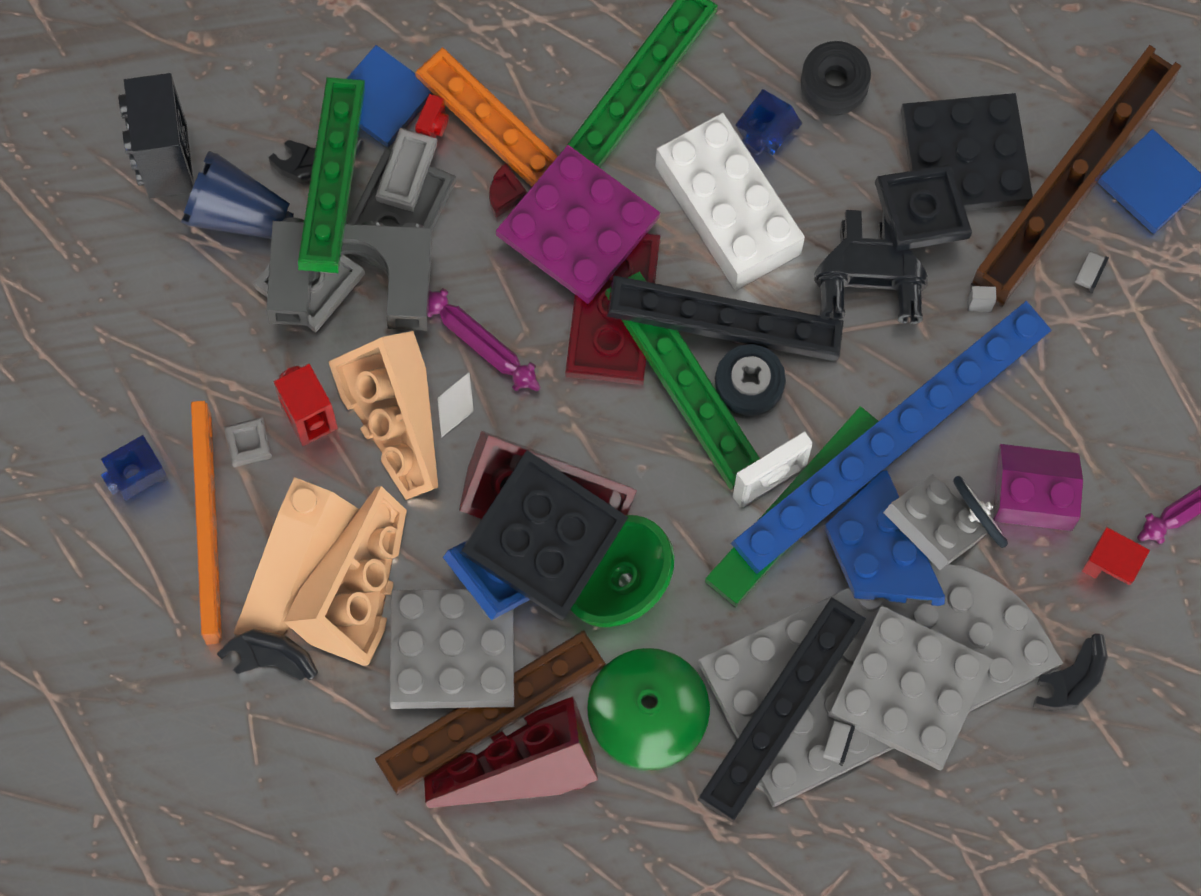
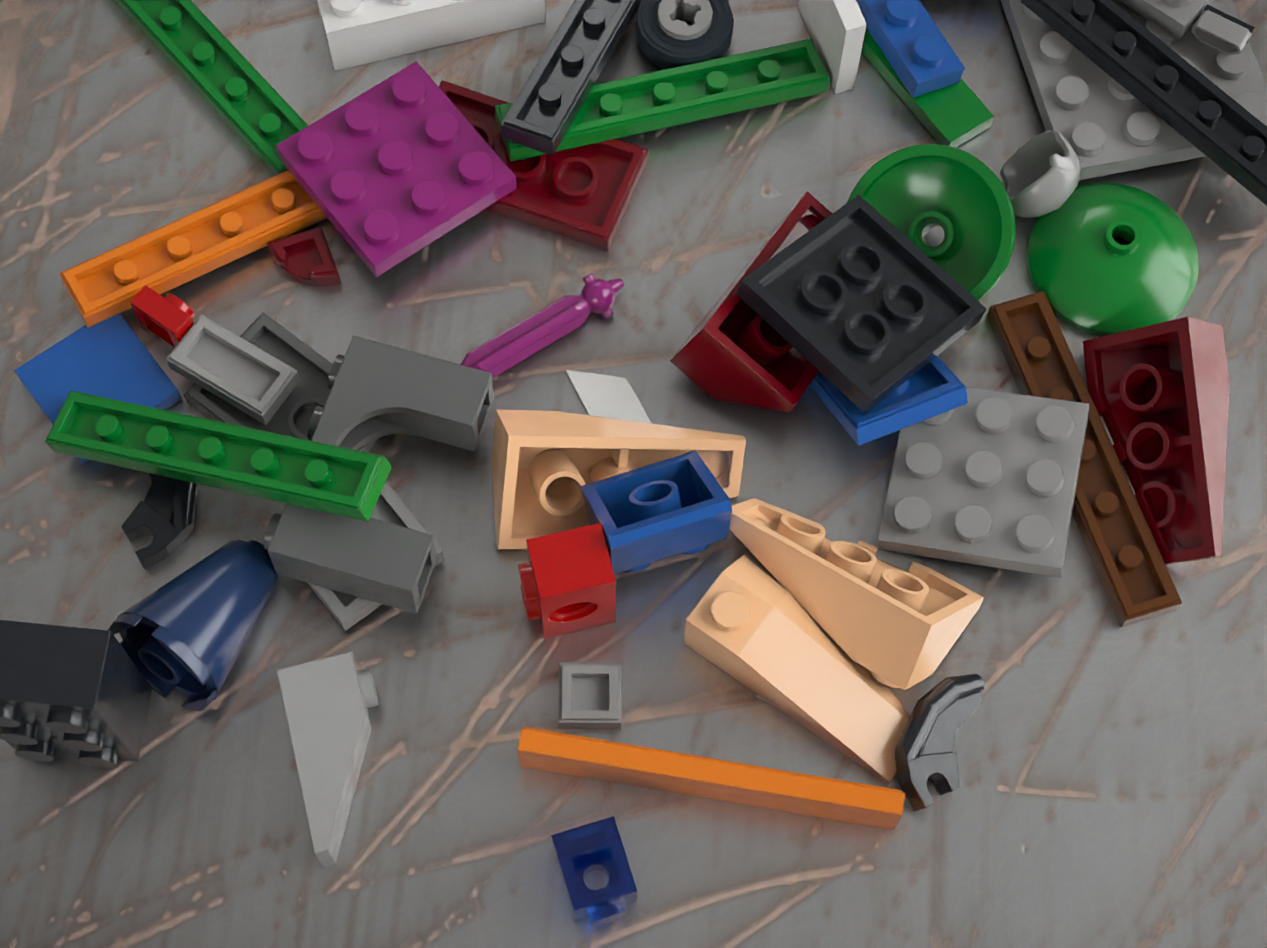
camera: 75 degrees left, 5 degrees down
none -> light grey slope [277,651,379,867]
none -> blue slope [581,451,732,574]
none -> light grey hair [1000,130,1081,218]

